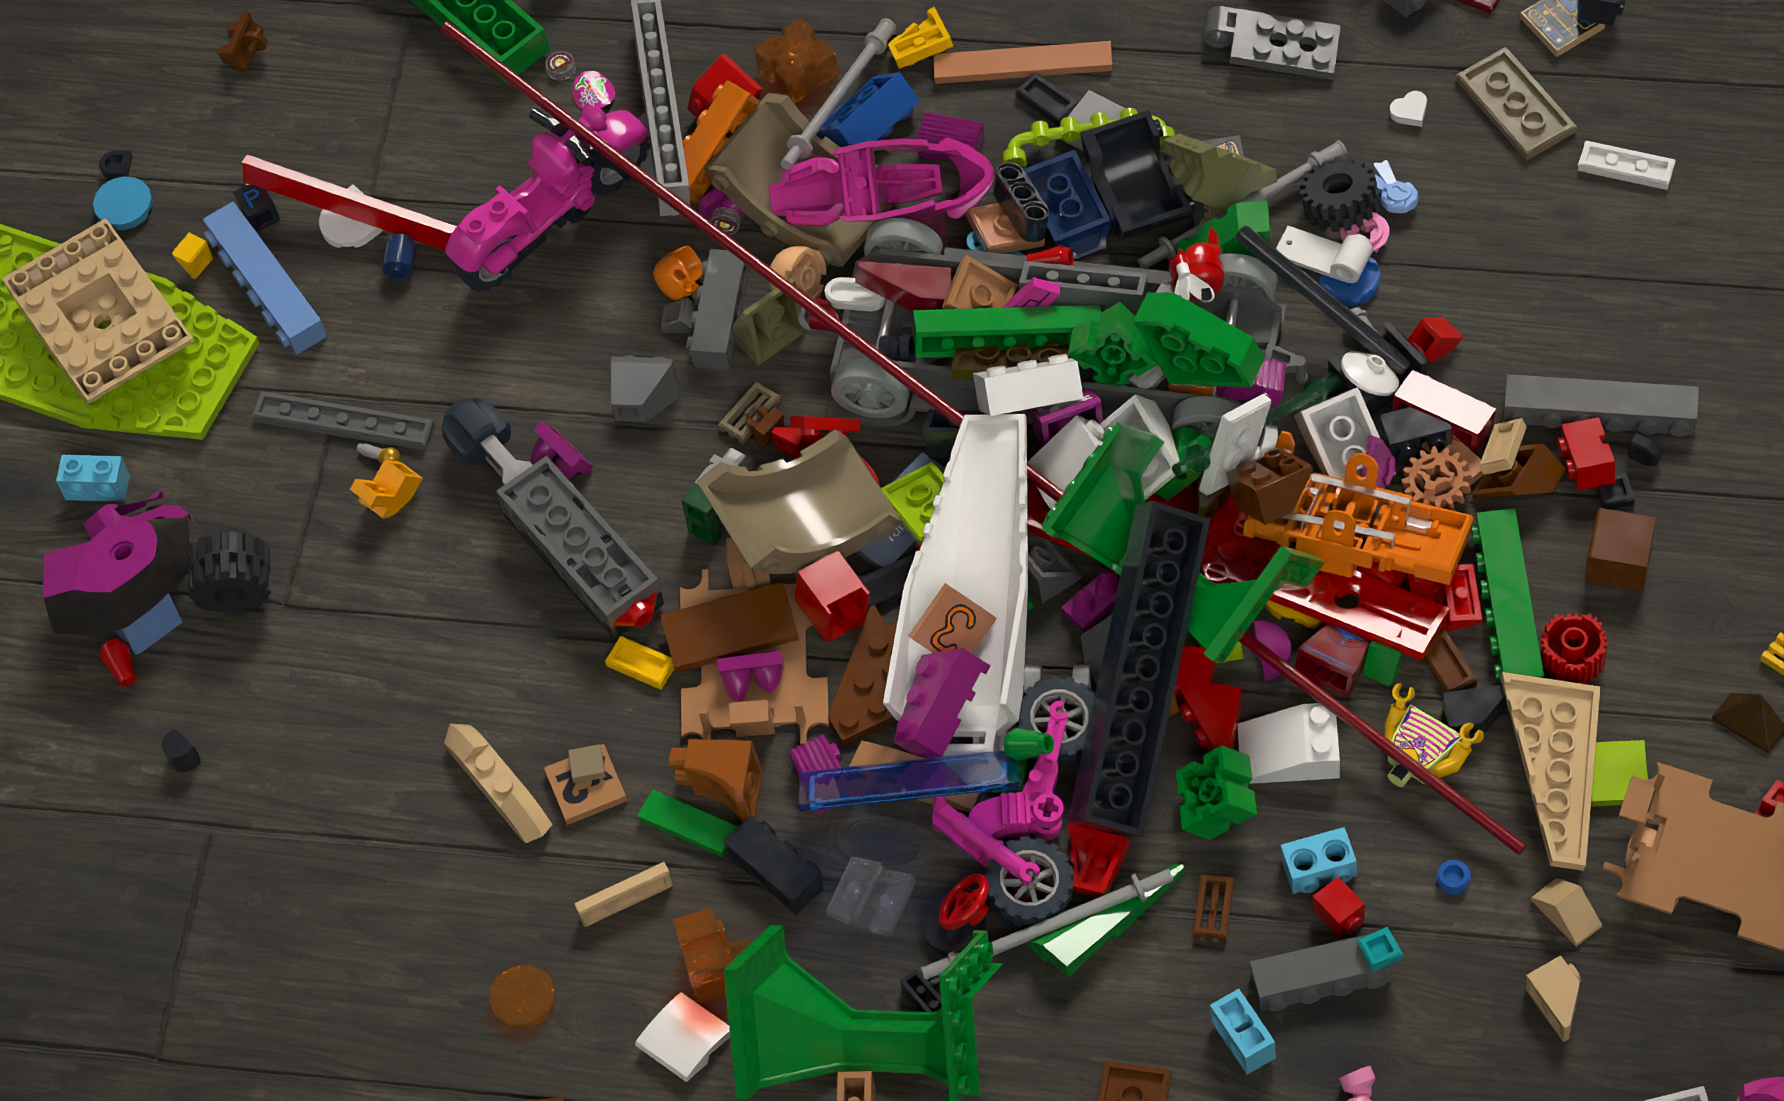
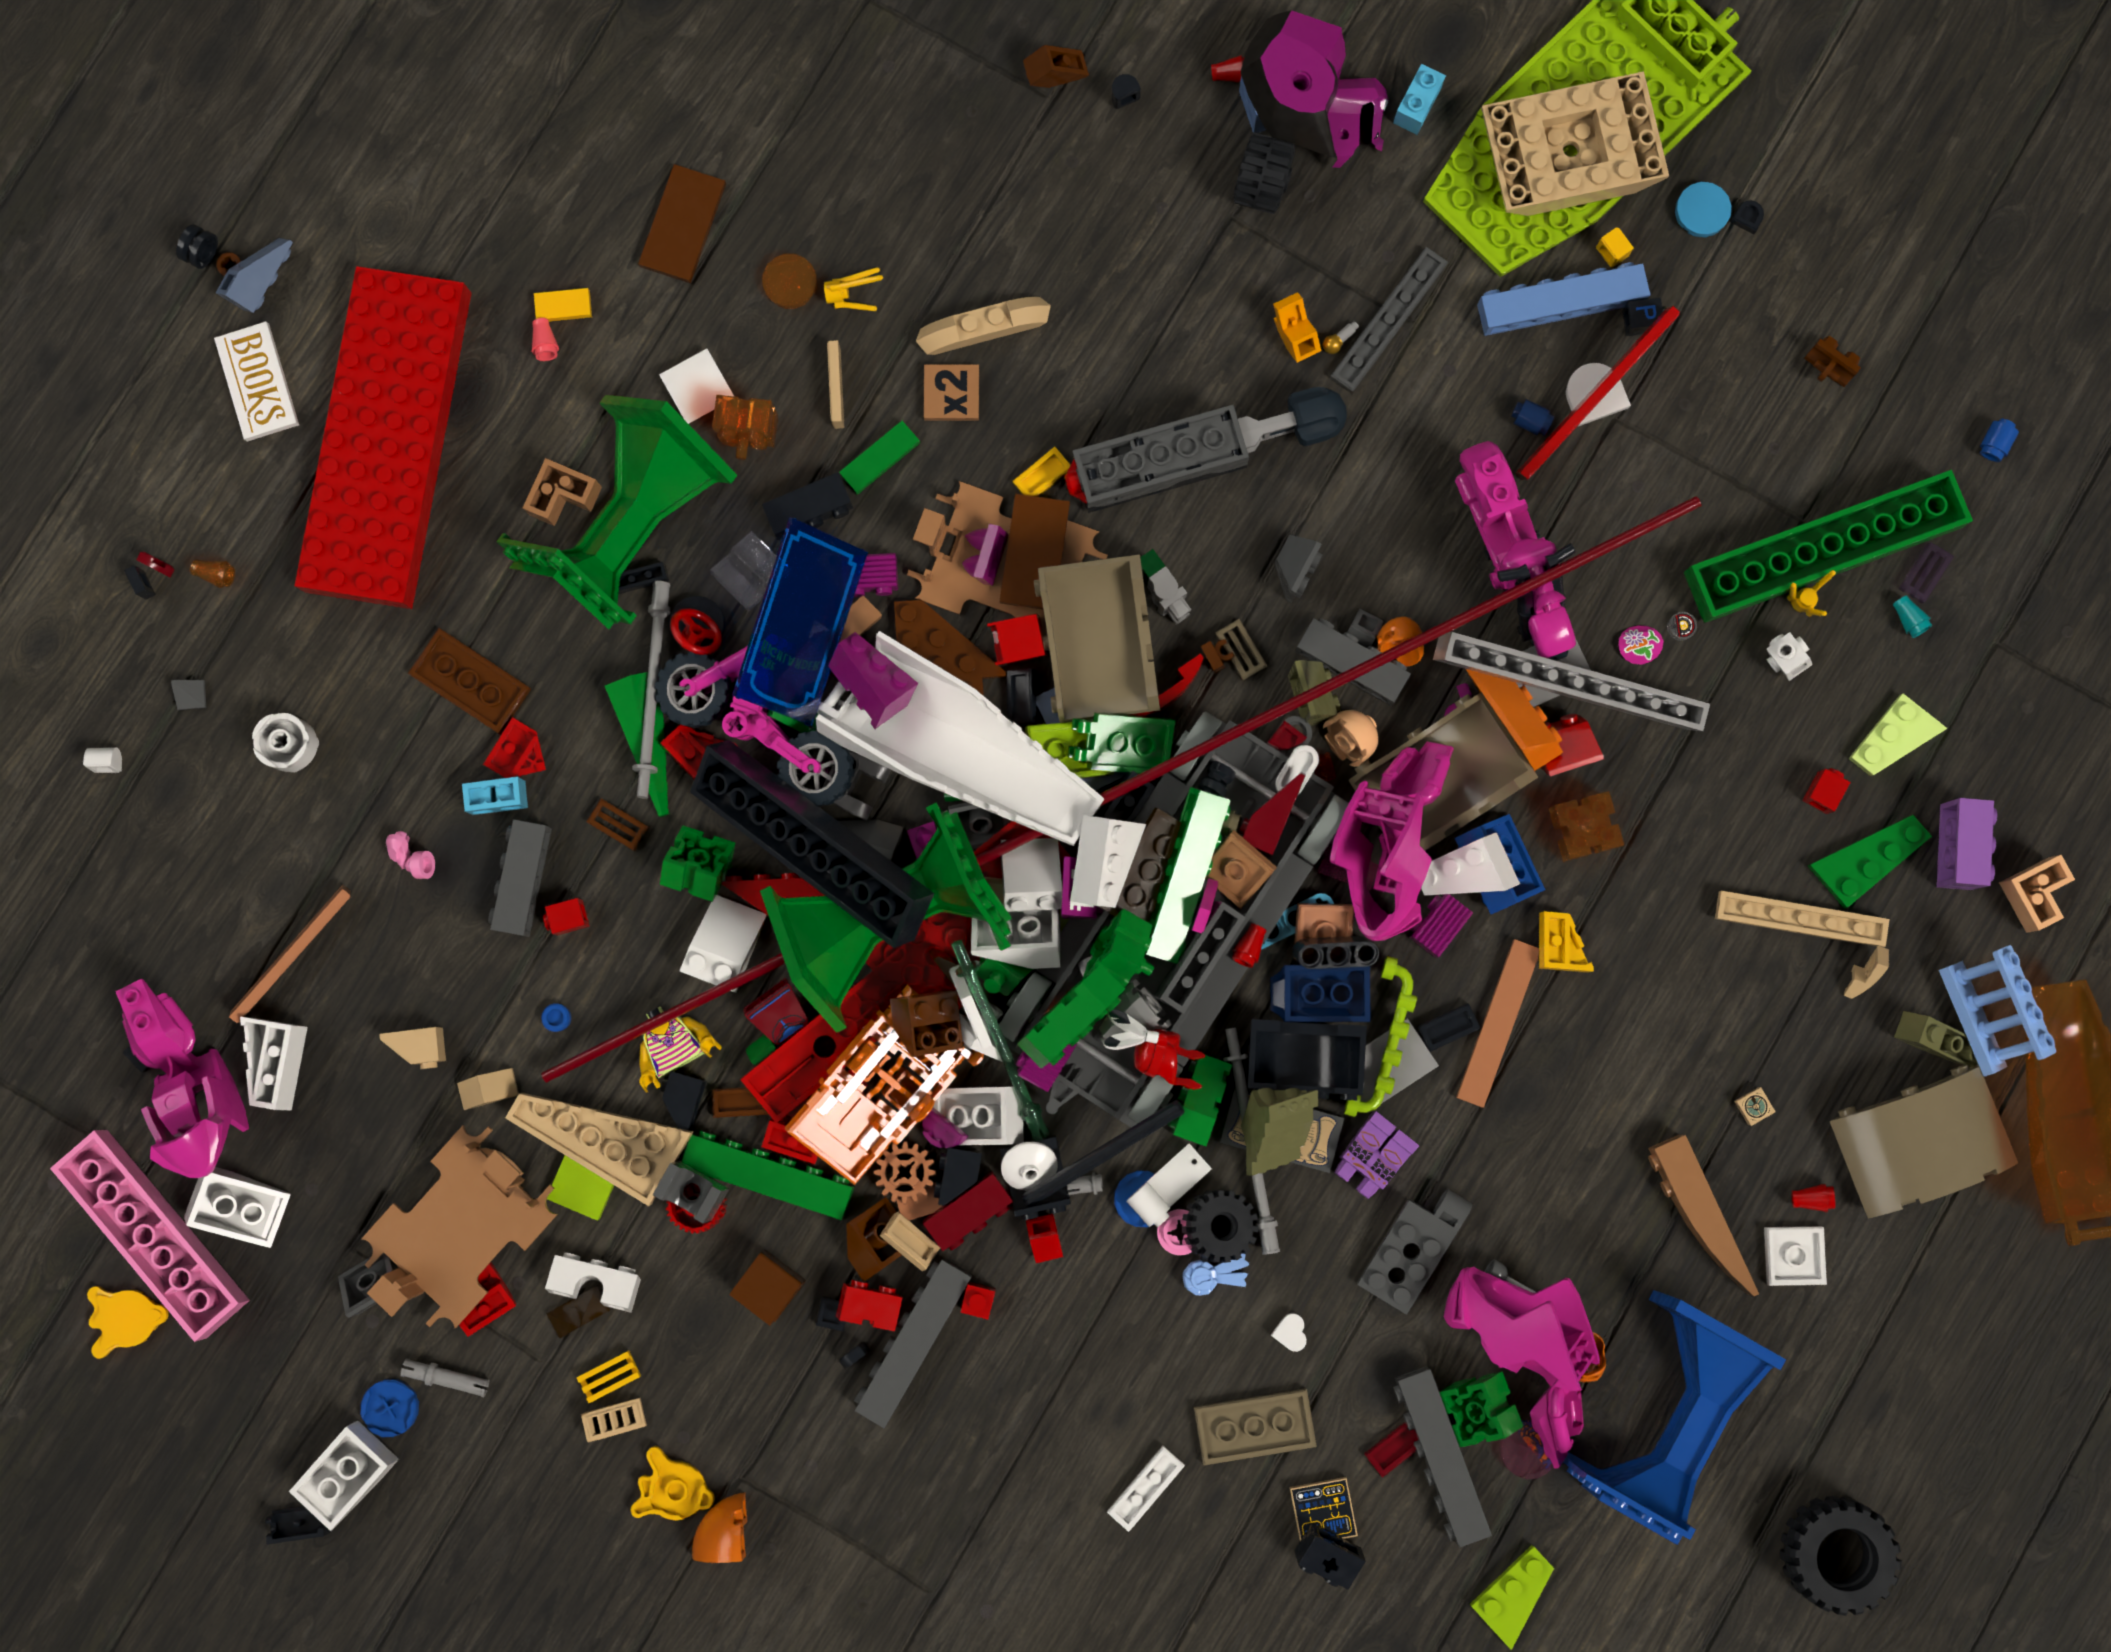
camera: 110 degrees right, 25 degrees up
magenta tile [530,421,594,479] -> none
dark tan tile [568,744,606,783] -> none
dark orange hips [669,739,763,823] -> none
tile [710,207,741,235] -> none
light grey bar [781,18,896,170] -> none
red wing [790,415,860,437] -> none
nougat tile [908,583,997,654] -> none
green cone [1003,728,1054,761] -> none
medium azure brick [1281,827,1357,894] -> none
teal tile [1357,927,1403,973] -> none
none -> red slope [483,717,546,778]
none -> white arch [545,1253,641,1313]
none -> dark grey piece [653,1161,729,1223]
none -> yellow plant [824,267,883,311]
none -> red brick [960,1282,996,1320]
none -> reddish brown slope [1023,45,1089,88]
none -> green tile [1068,712,1175,773]
none -> medium lavender hips [1334,1111,1419,1199]
none -> white wedge [1421,832,1520,895]

